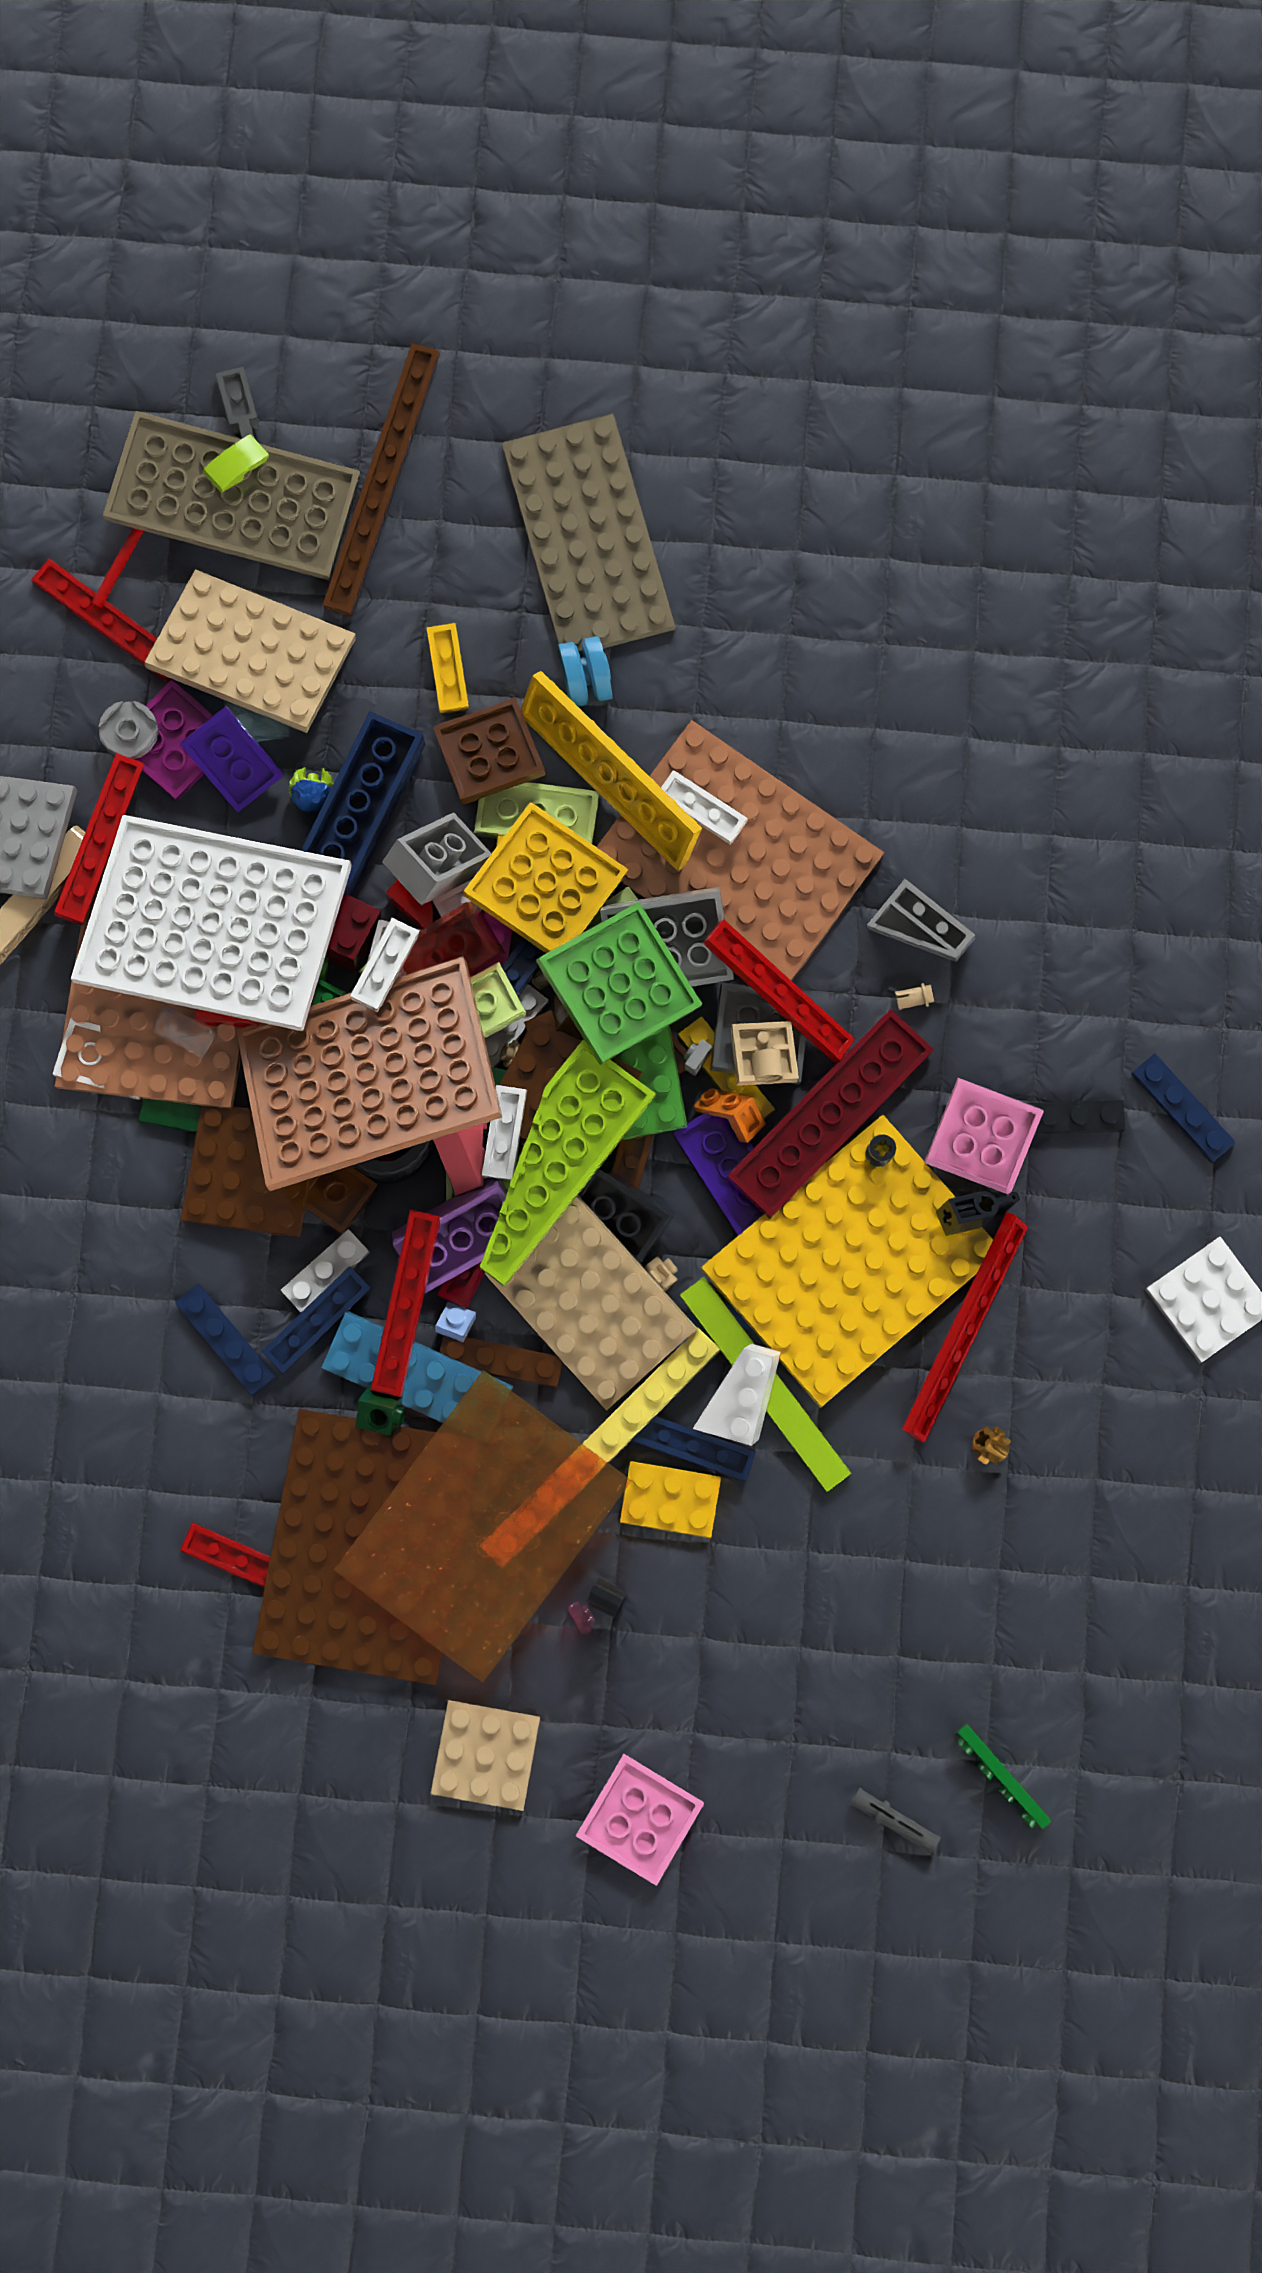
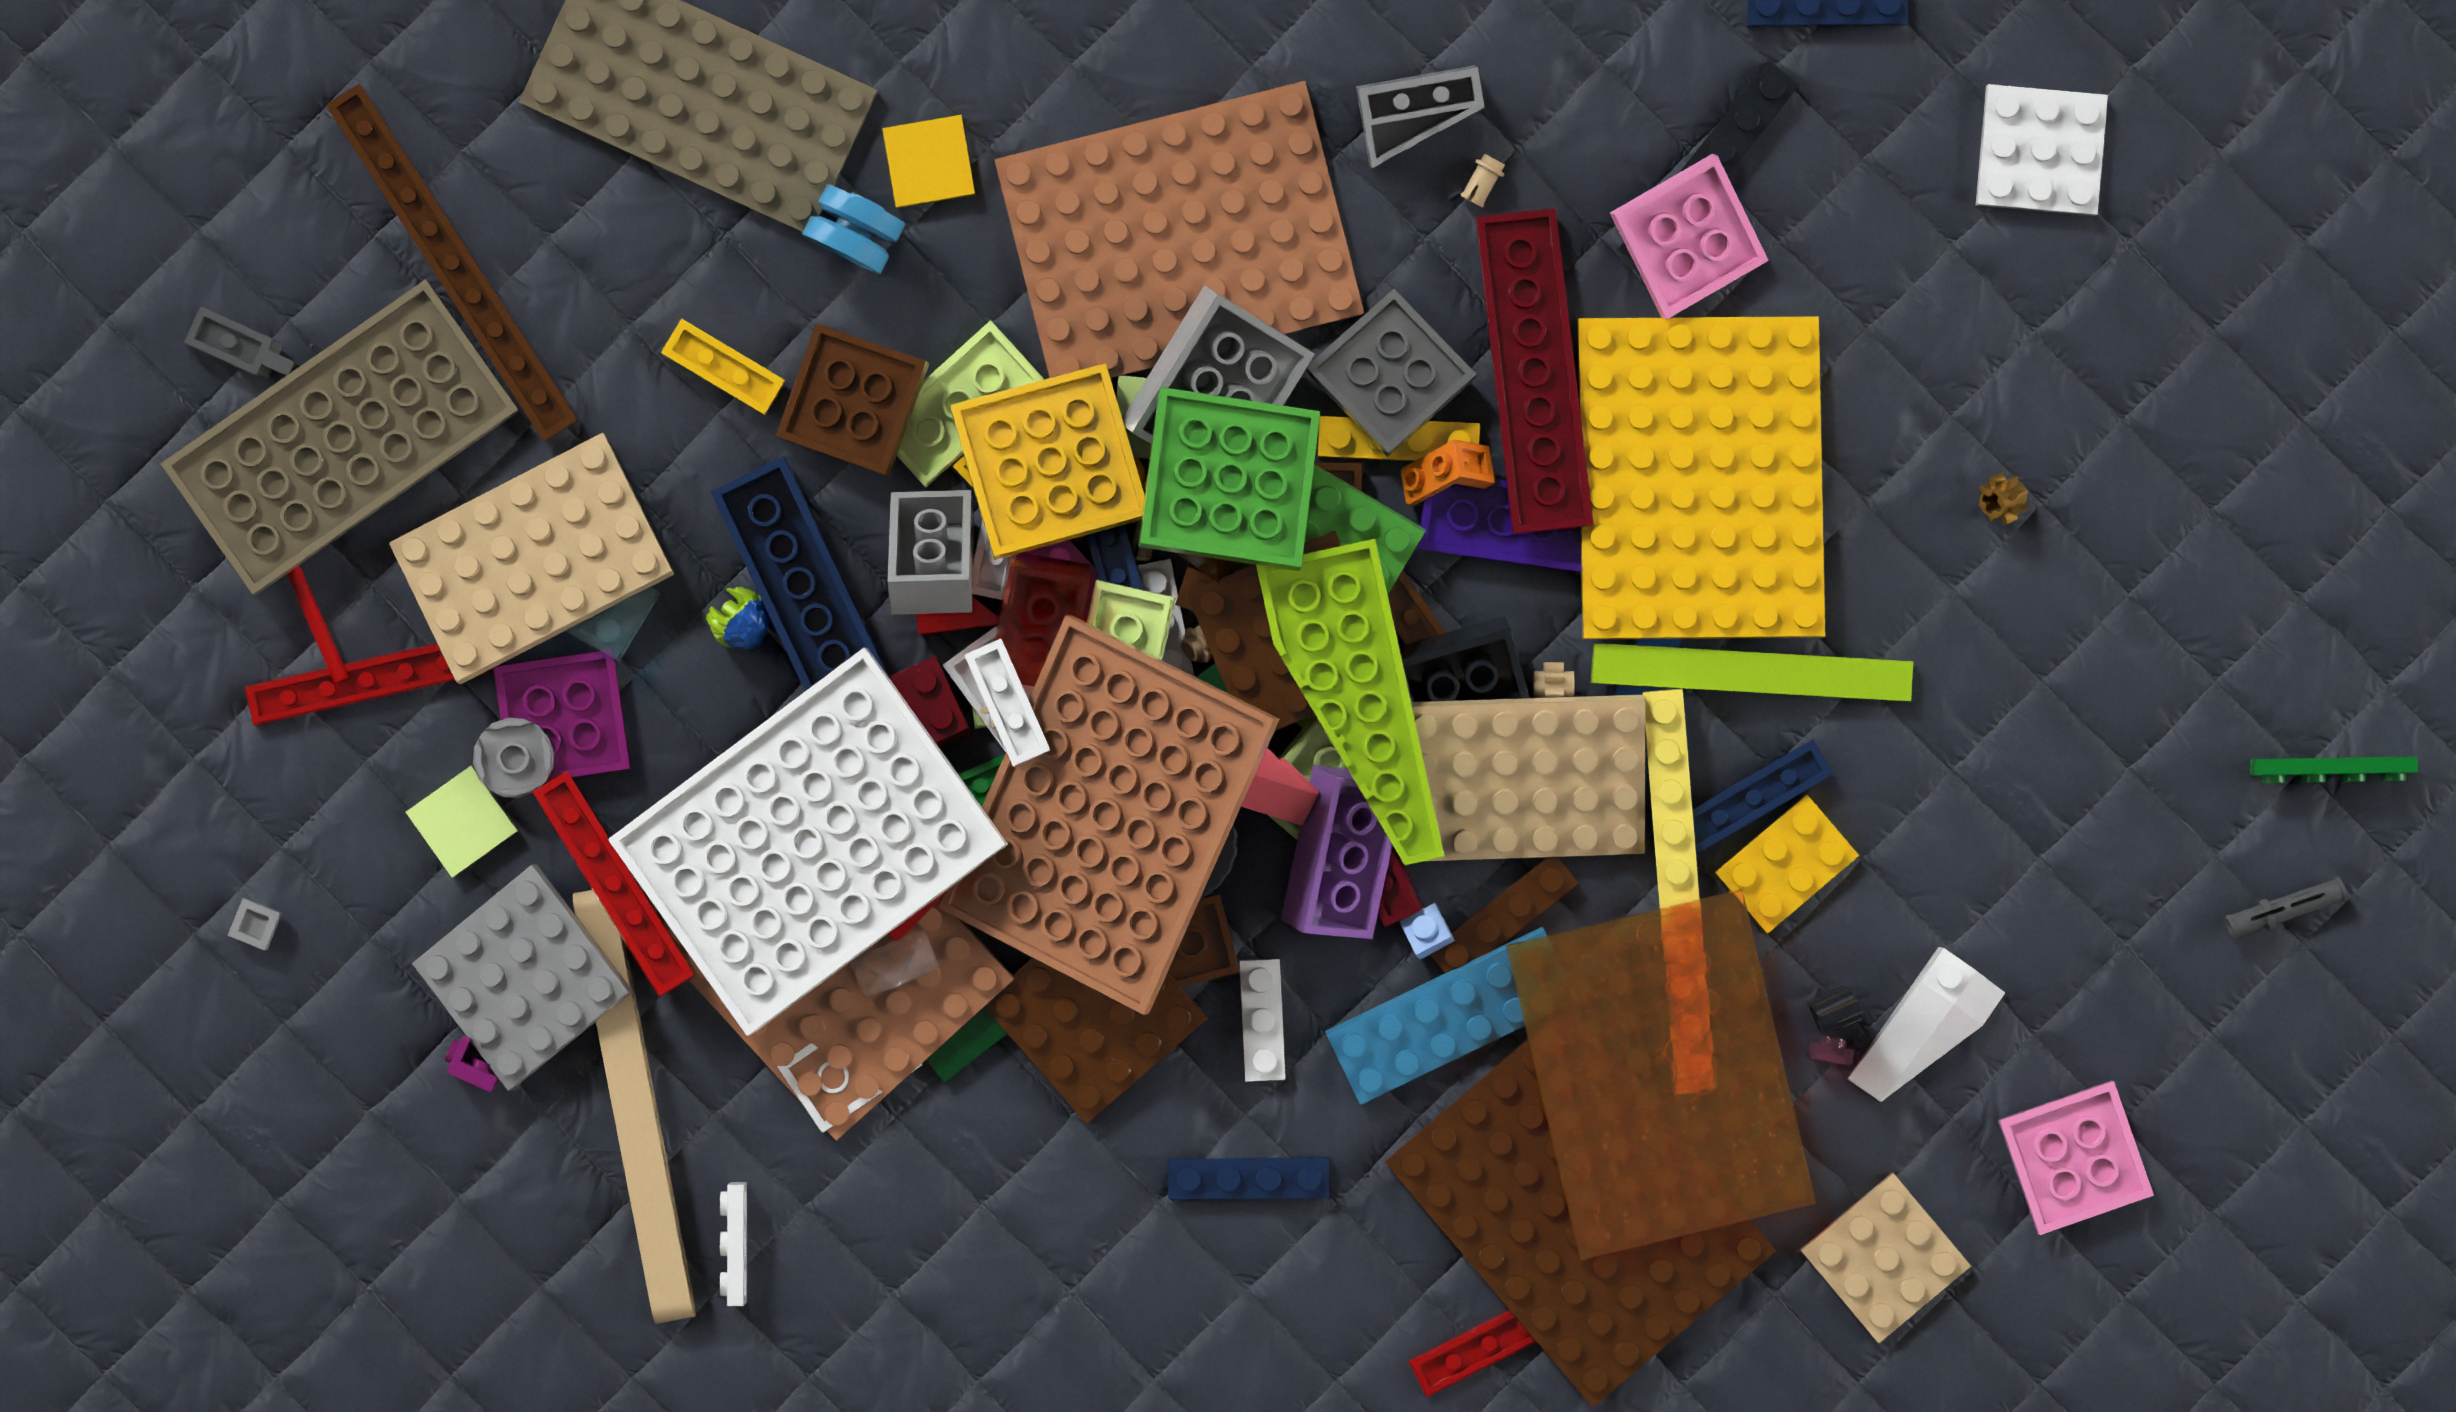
camera: 50 degrees left, 10 degrees up
dark purple plate [180,705,284,813] -> none
lime slope [202,434,269,493] -> none
dark blue plate [261,1266,371,1373] -> none
dark green brick [355,1387,405,1436] -> none
red tile [371,1210,441,1397] -> none
white plate [482,1085,527,1181] -> none
yellow plate [521,671,702,871] -> none
white plate [661,770,747,845] -> none
light grey plate [684,1039,712,1076] -> none
white wedge [693,1344,781,1446] -> none
red plate [703,919,855,1063] -> none
tan plate [730,1021,799,1086] -> none
black bush [865,1134,896,1167] -> none
red tile [902,1212,1028,1443] -> none
black piece [936,1191,1020,1236] -> none
none -> yellowish green tile [406,765,519,878]
none -> yellow tile [882,115,975,209]
none -> white wedge [1847,947,2005,1102]

